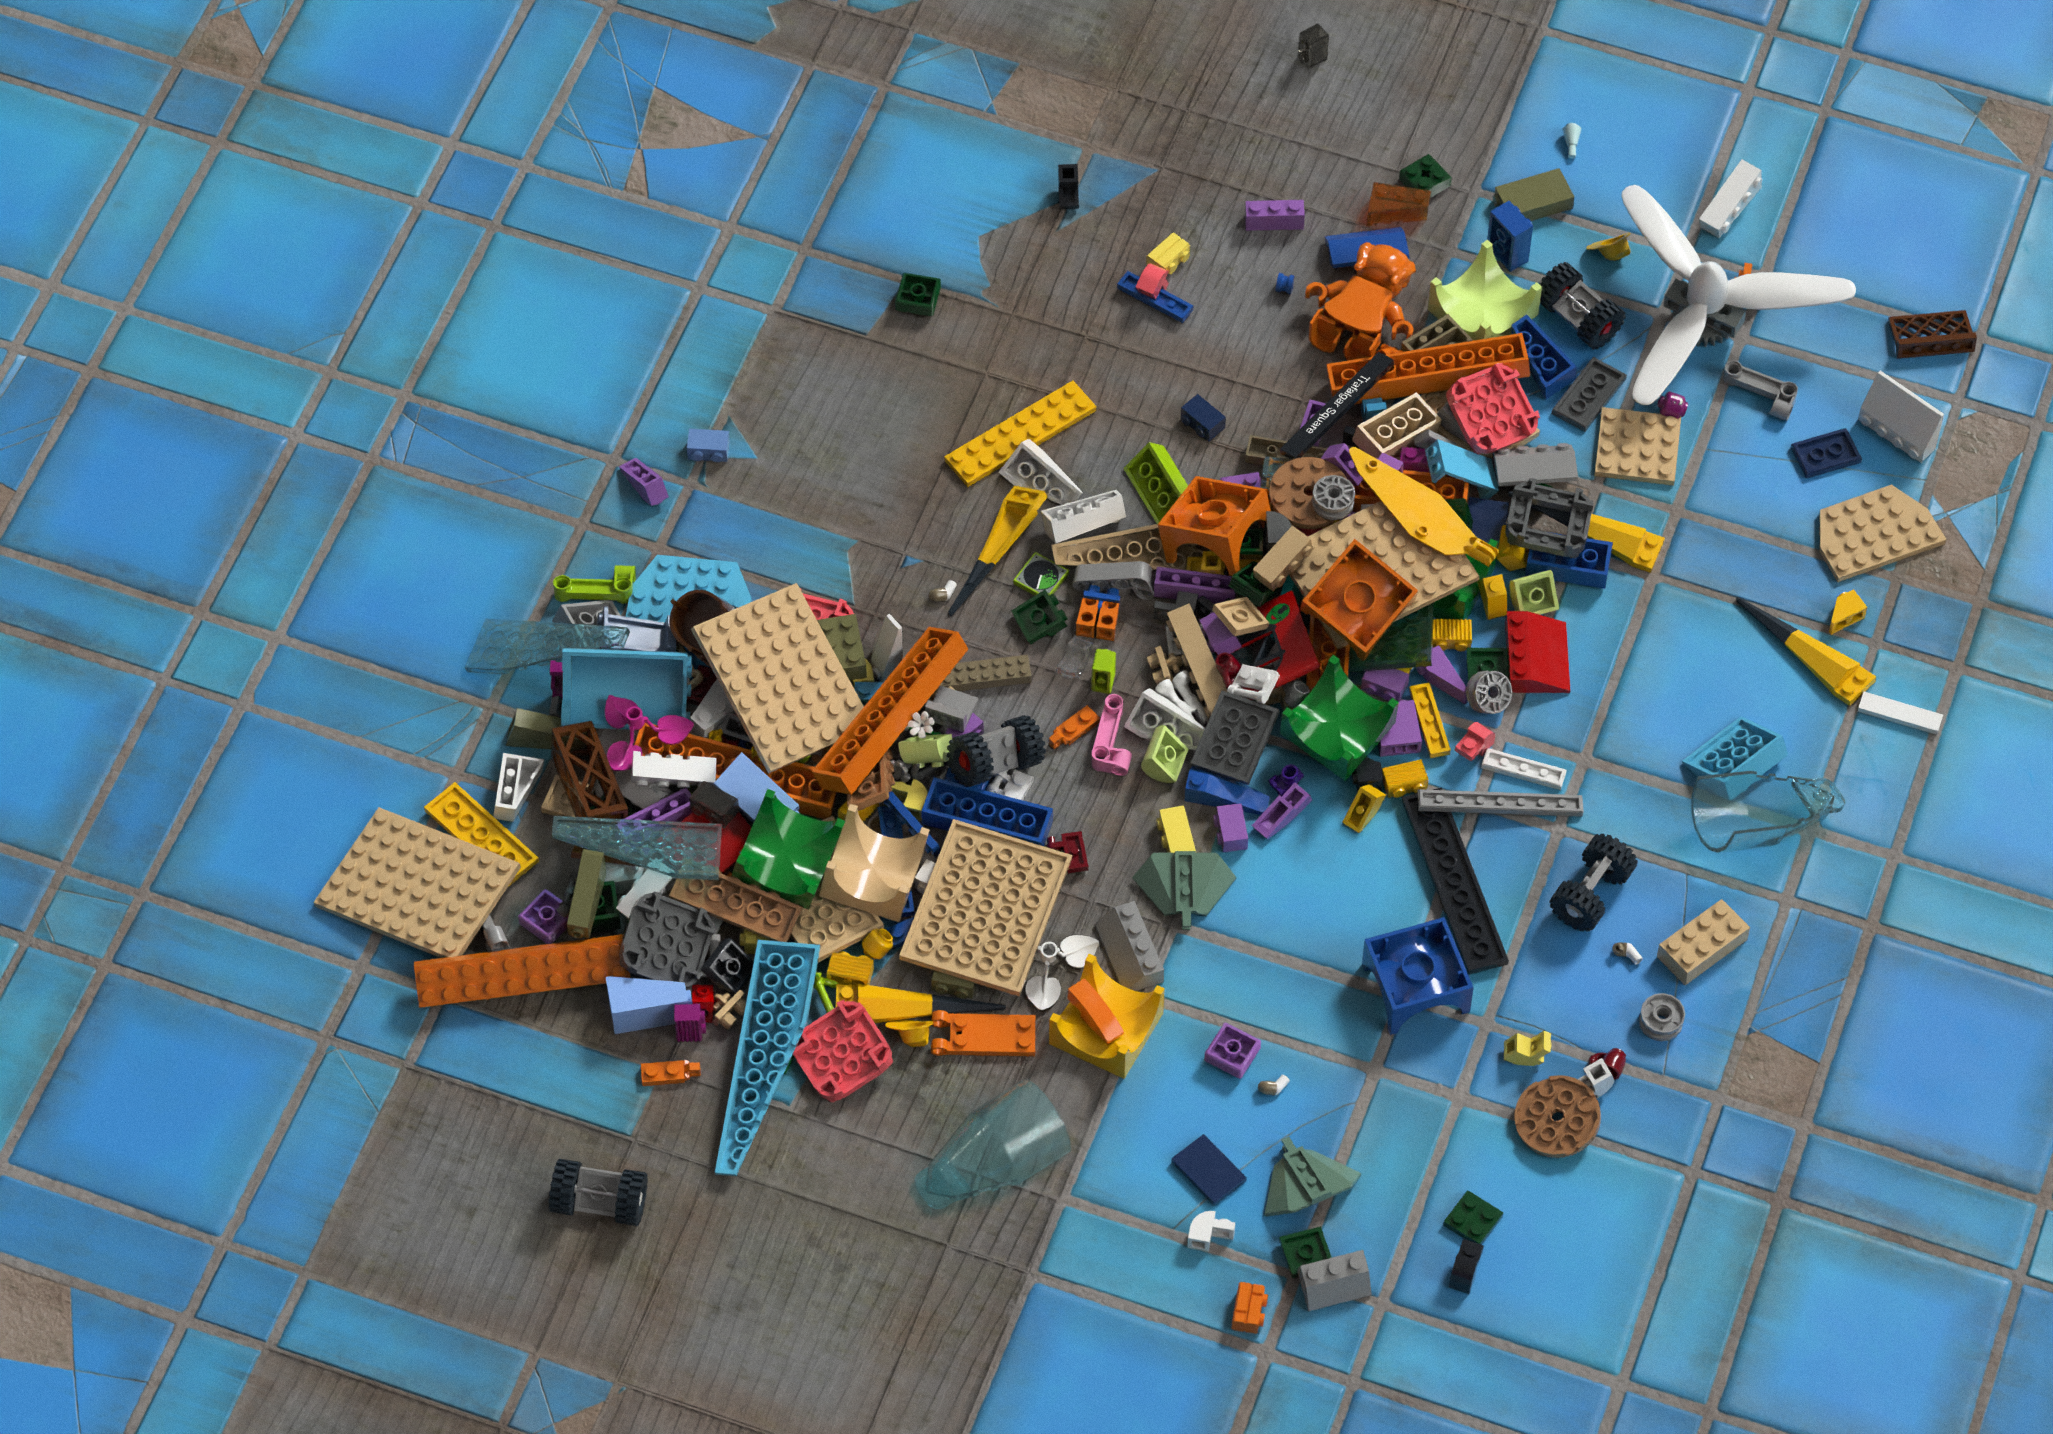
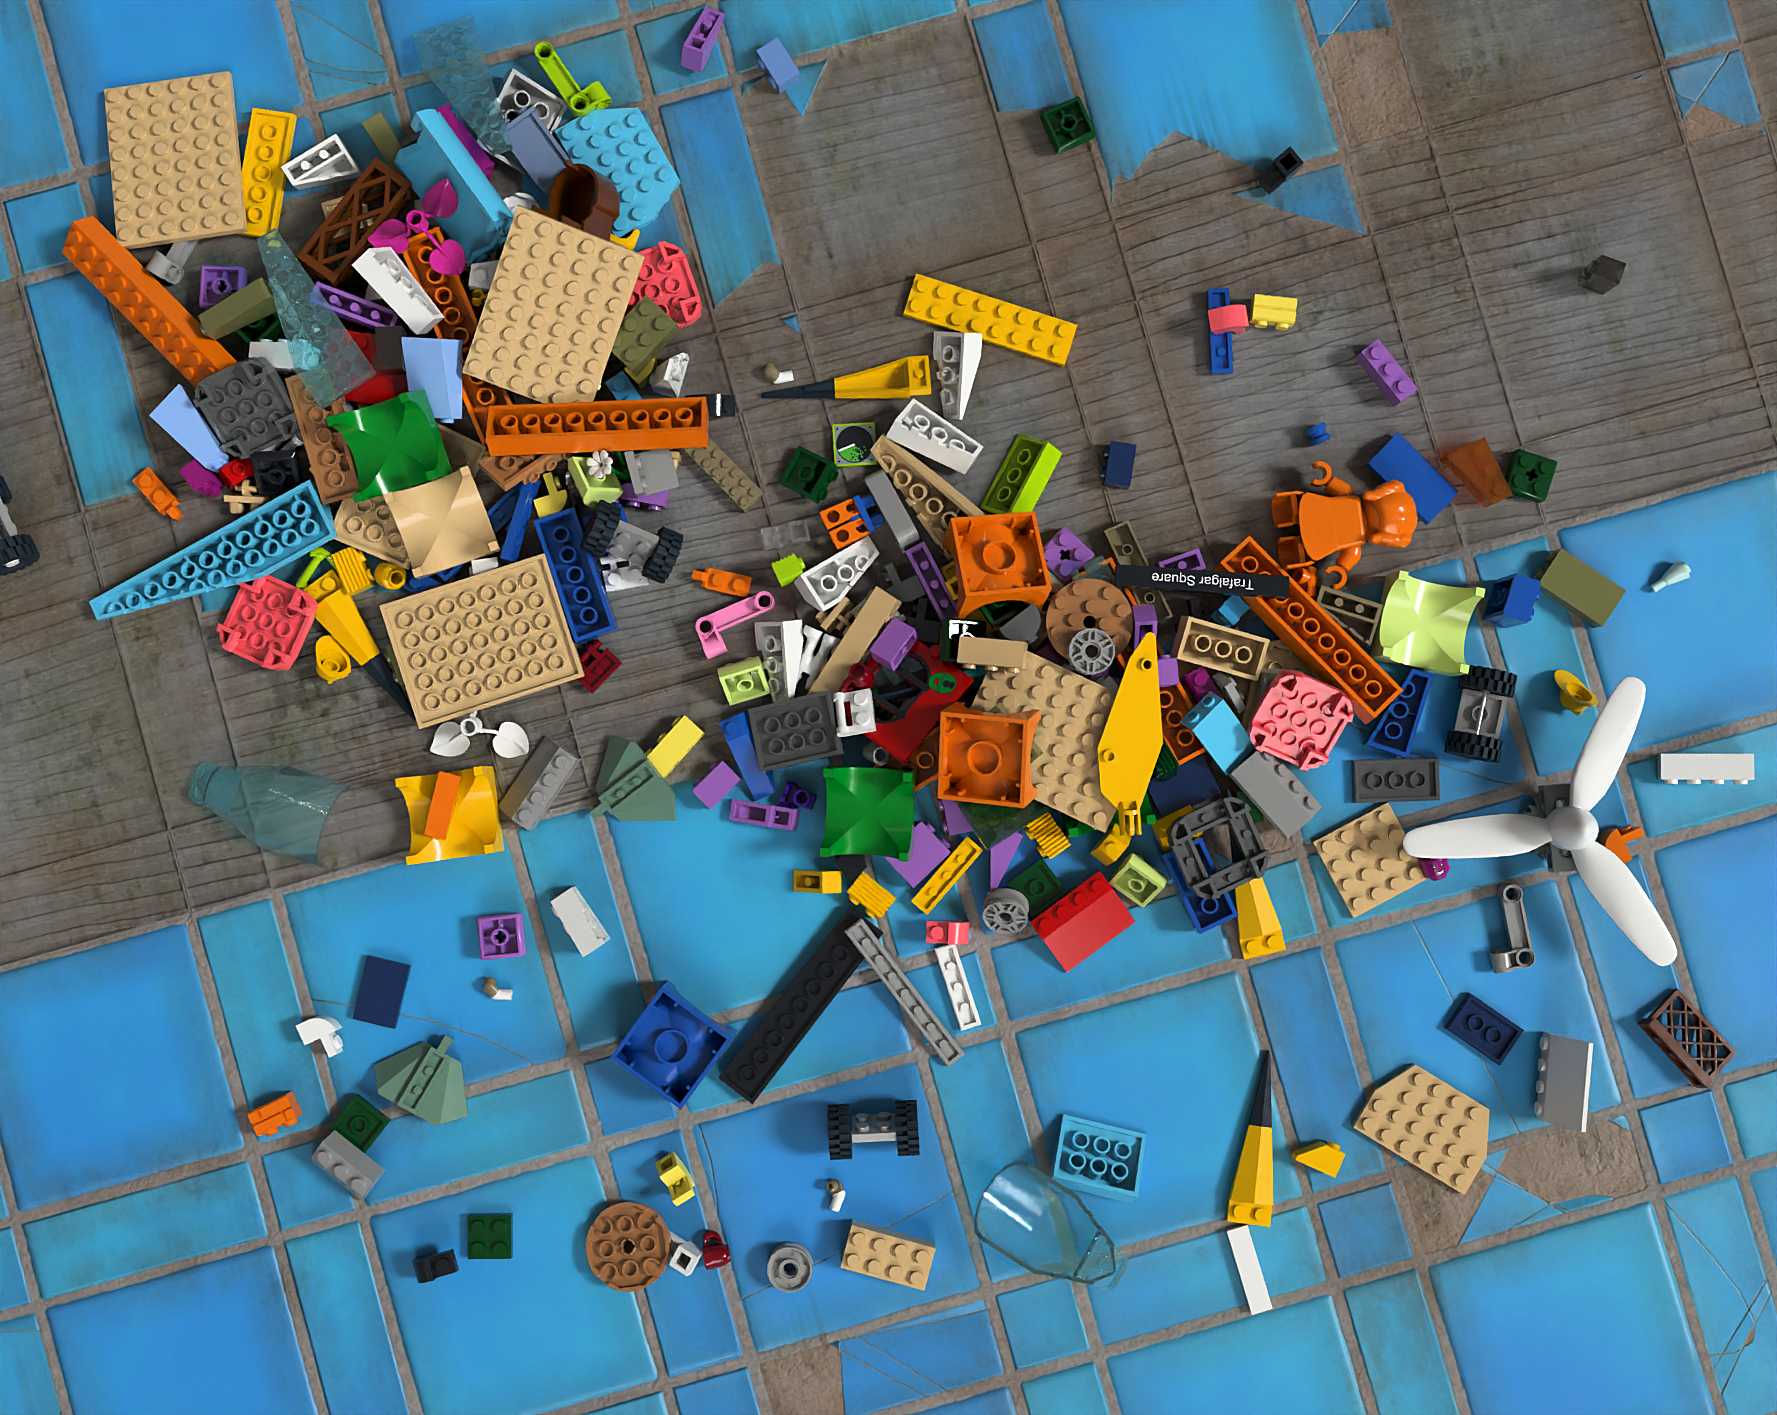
camera: 55 degrees right, 30 degrees up
orange hinge [931,1010,1036,1056] -> none
tan plate [1212,597,1269,636] -> none
none -> white wedge [551,886,611,957]
none -> white wedge [794,536,880,612]

